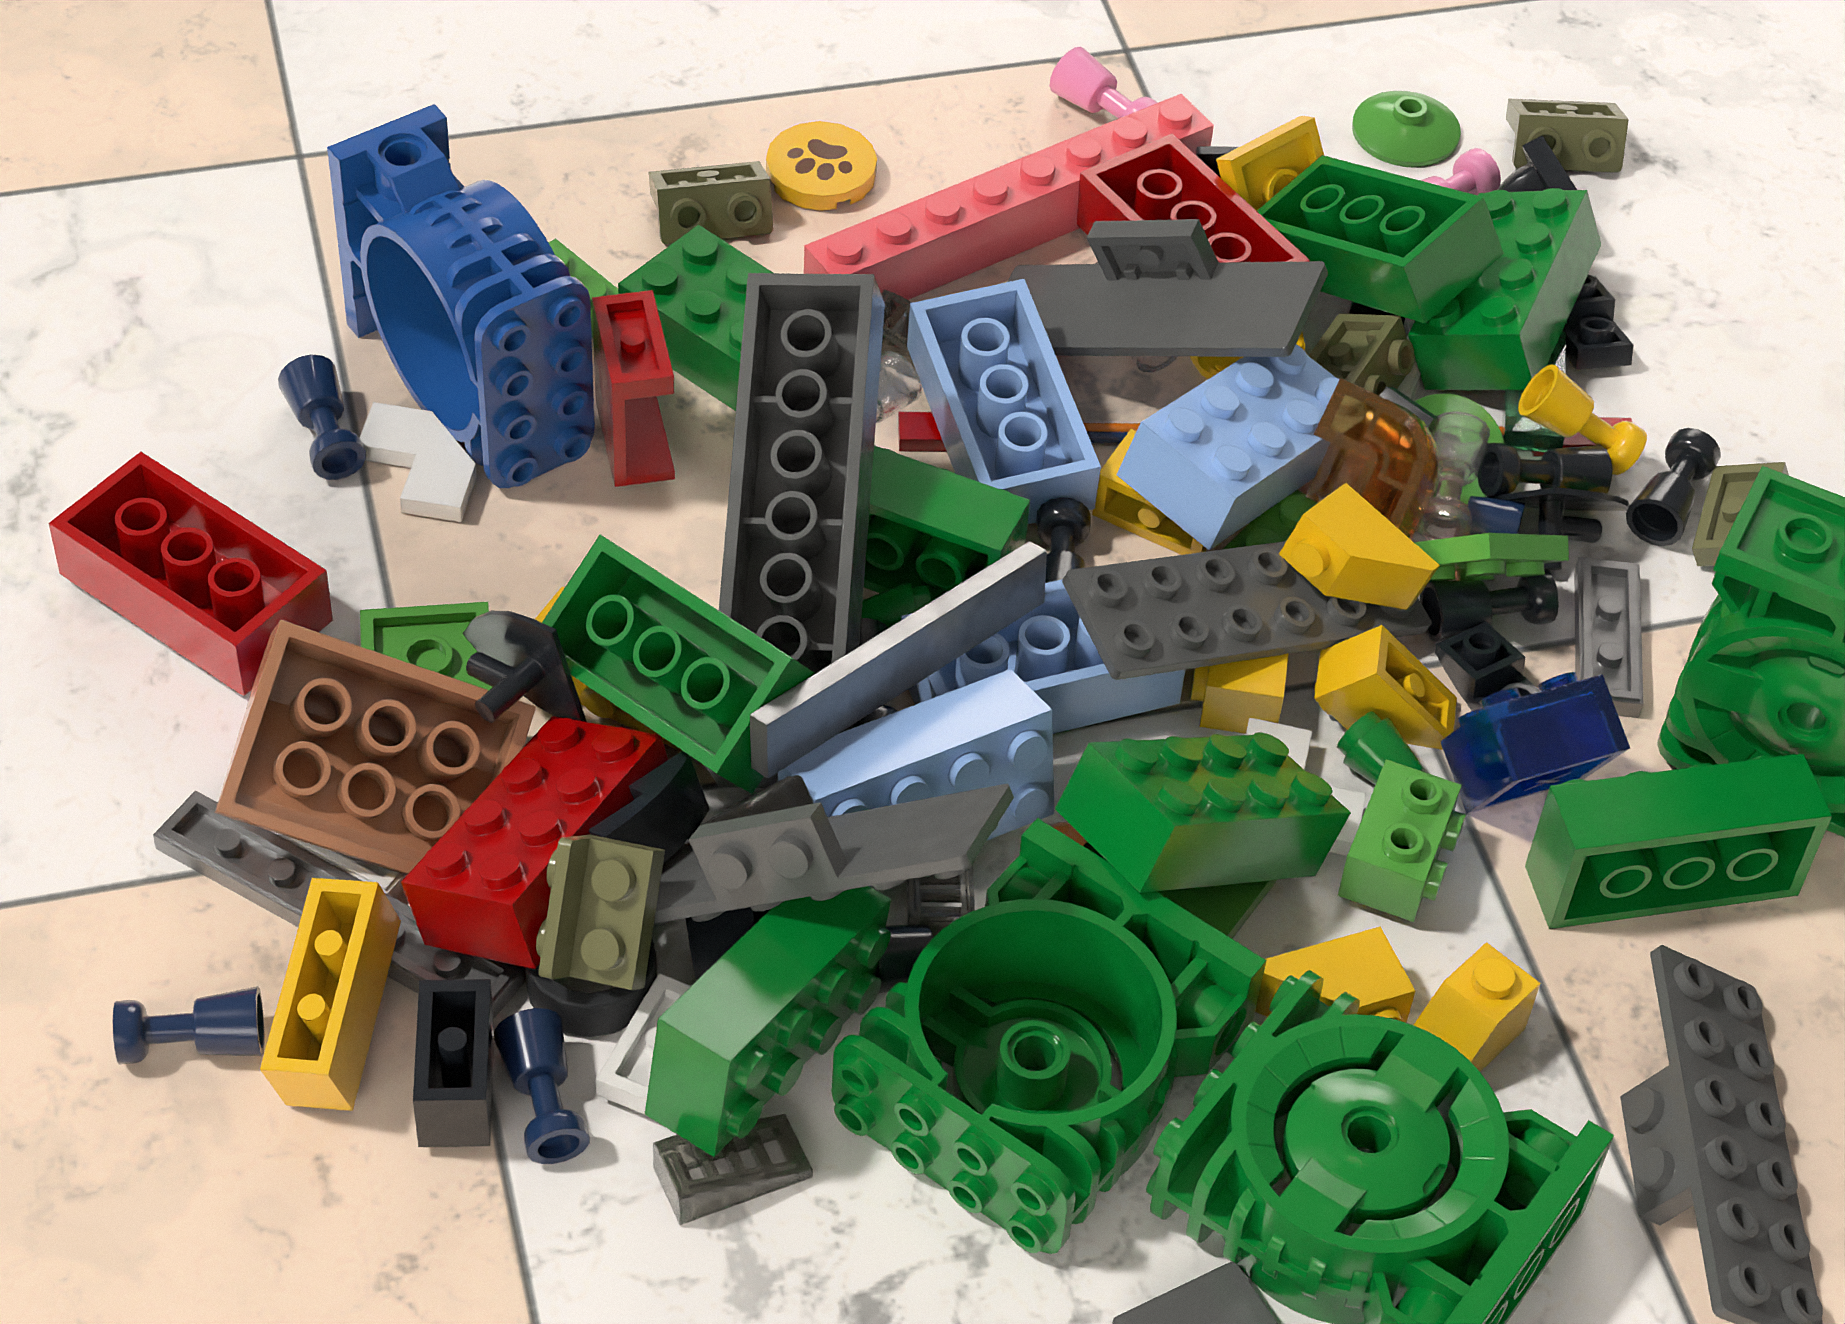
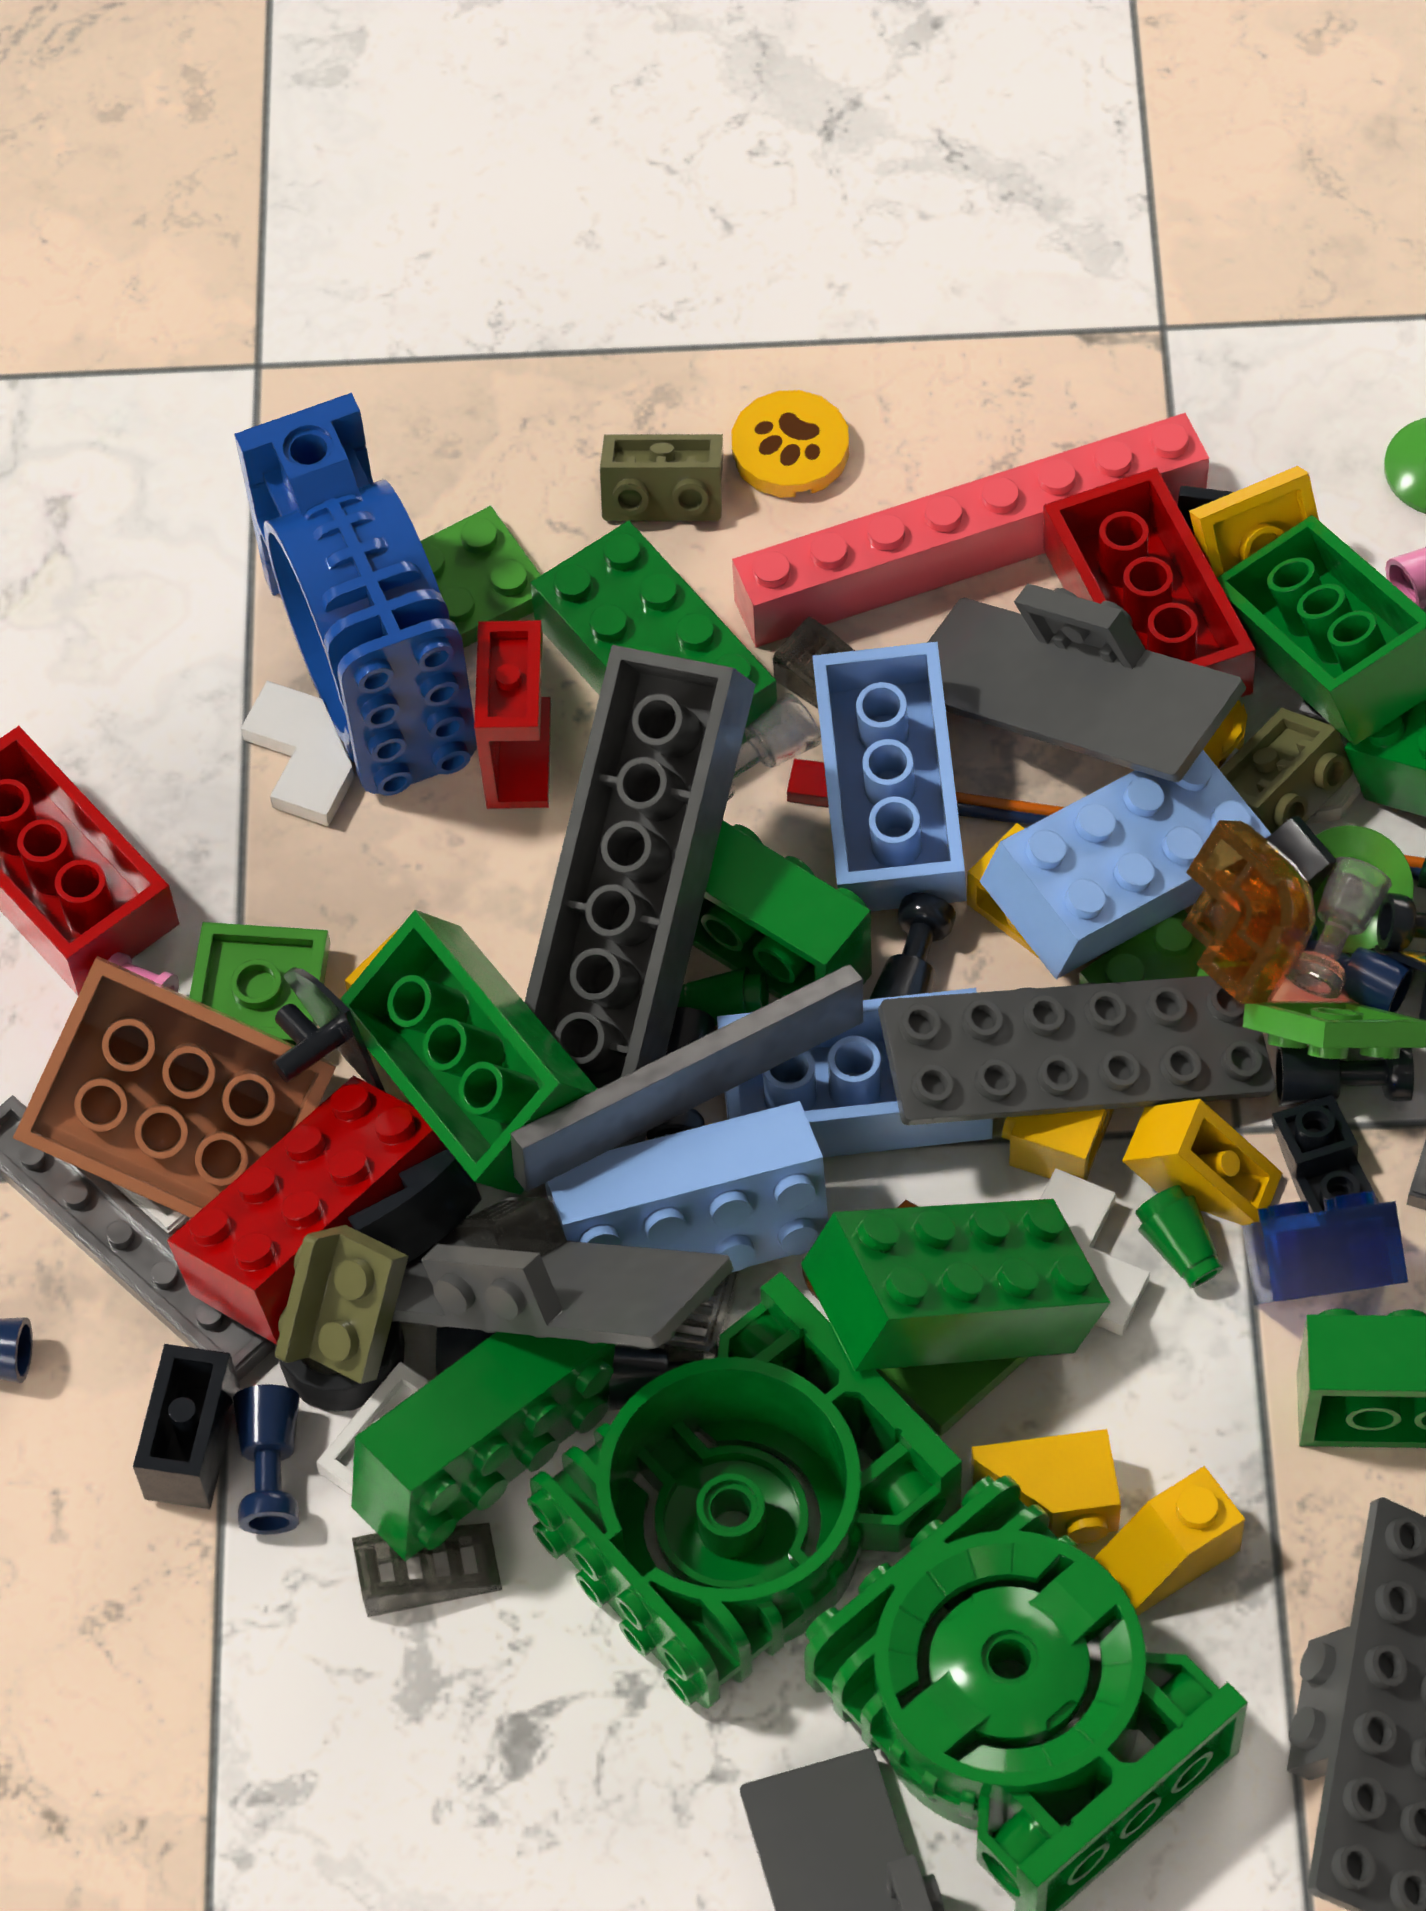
camera: 20 degrees right, 10 degrees up
yellow brick [260,878,401,1111] -> none
dark blue piece [278,354,366,480] -> none
bright pink piece [1049,46,1158,119] -> none
yellow slope [1279,483,1440,610] -> none
bright green brick [1337,759,1466,922] -> none

